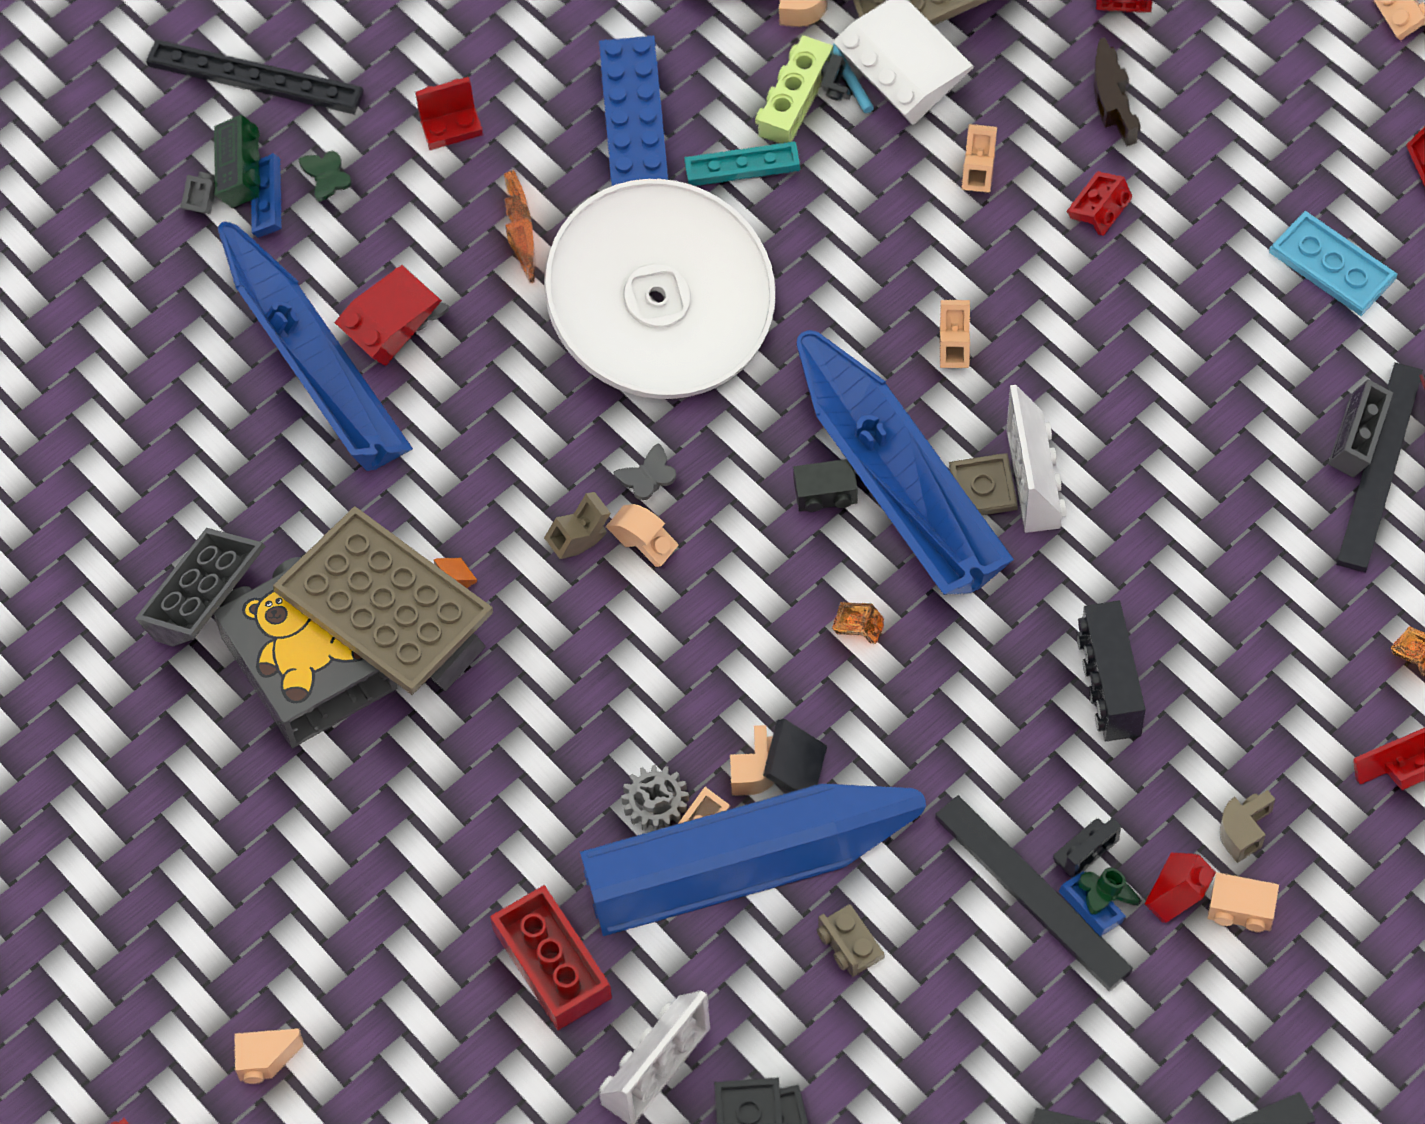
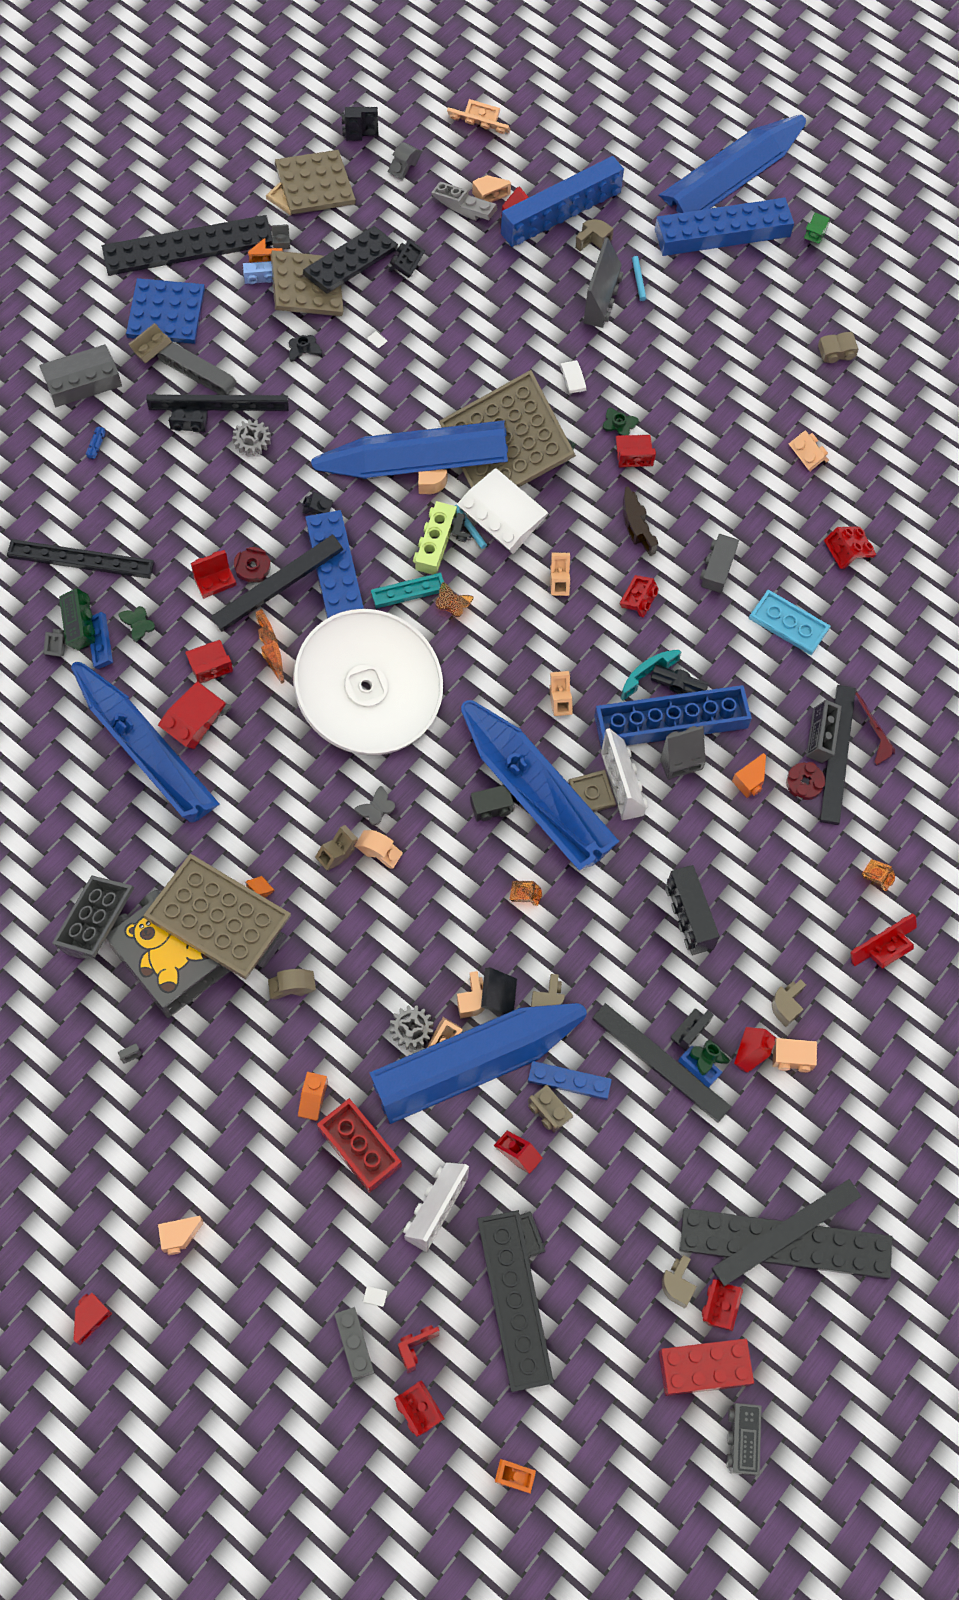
camera: 15 degrees left, 5 degrees up
none -> dark grey tile [118,1043,142,1064]
none -> red bracket [186,640,233,683]
none -> black tile [211,534,344,632]
none -> dark red plate [234,547,271,583]
none -> dark tan brick [268,969,316,1000]
none -> orange slope [298,1072,328,1121]
none -> black bracket [302,492,333,514]
none -> clear orange animal [435,582,474,617]
none -> red slope [494,1130,543,1174]
none -> blue plate [528,1061,612,1100]
none -> dark tan brick [531,974,565,1007]
none -> blue brick [594,685,752,749]
none -> teal slope [621,650,681,701]
none -> black piece [651,664,709,694]
none -> dark grey slope [660,726,706,780]
none -> dark grey brick [700,534,739,593]
none -> orange slope [732,753,766,798]
none -> dark red plate [786,762,825,800]

